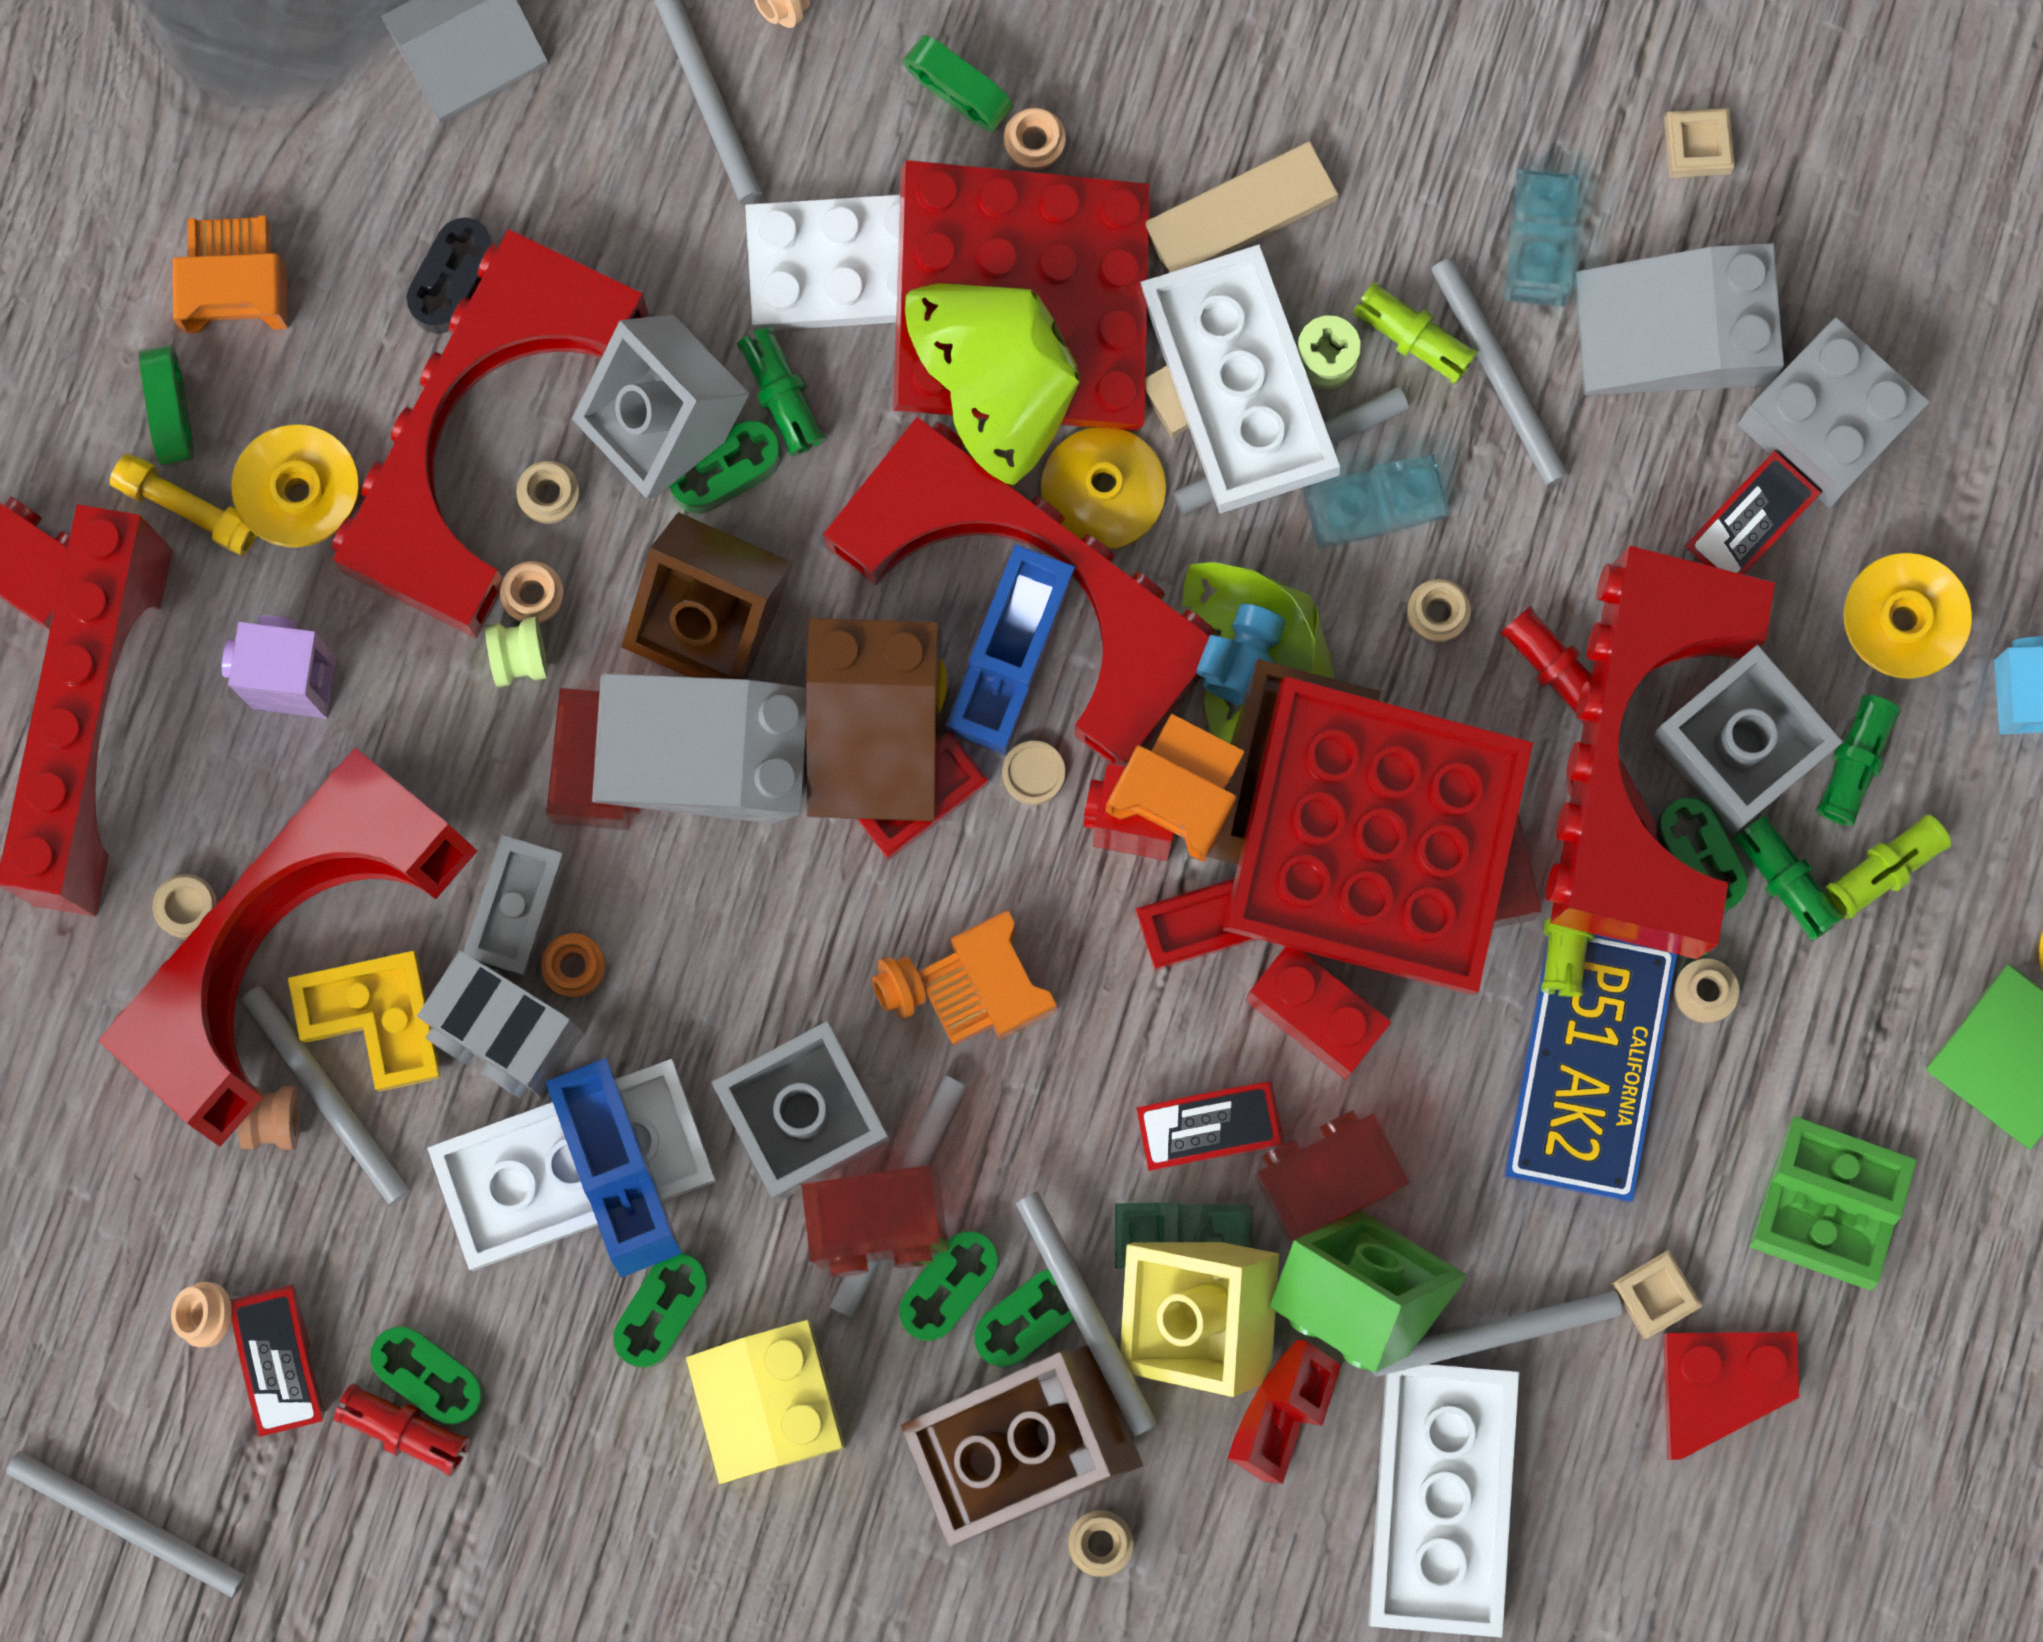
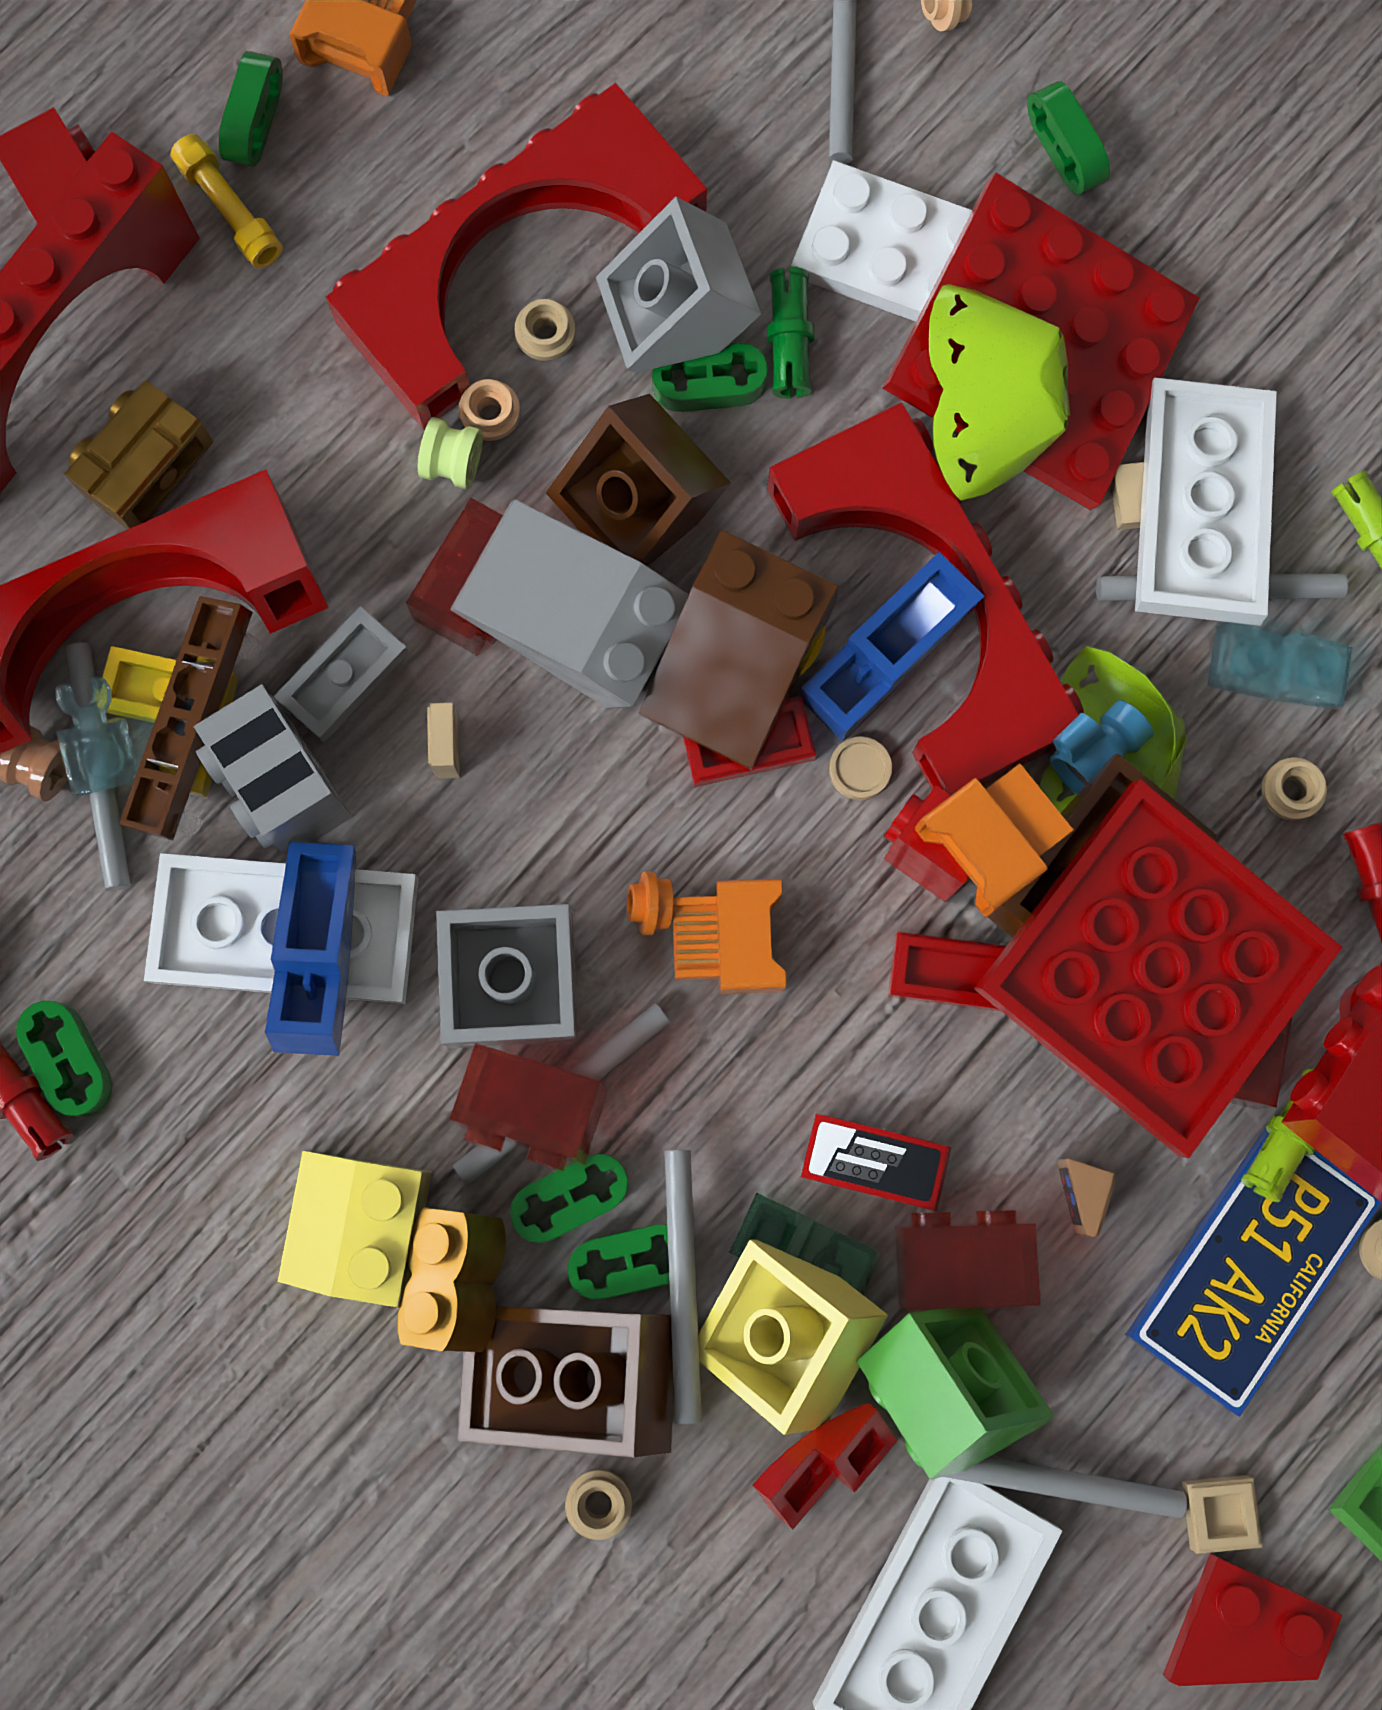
camera: 20 degrees right, 0 degrees up
tan tile [152,874,220,940] -> none
lavender brick [222,615,337,719] -> none
yellow dish [231,424,359,548] -> none
black beam [406,217,493,334] -> none
orange plate [541,933,606,998] -> none
green beam [613,1253,709,1368] -> none
light nougat plate [1004,108,1066,170] -> none
yellow dish [1041,427,1166,550] -> none
tan tile [1146,141,1338,274] -> none
red brick [1245,947,1392,1080] -> none
yellowish green wheel [1297,315,1361,389] -> none
none -> clear light blue plate [56,676,138,797]
none -> pearl gold brick [64,380,214,529]
none -> reddish brown piece [119,596,262,841]
none -> pearl gold brick [397,1207,506,1352]
none -> tan tile [427,703,460,779]
none -> medium nougat slope [1058,1158,1116,1238]

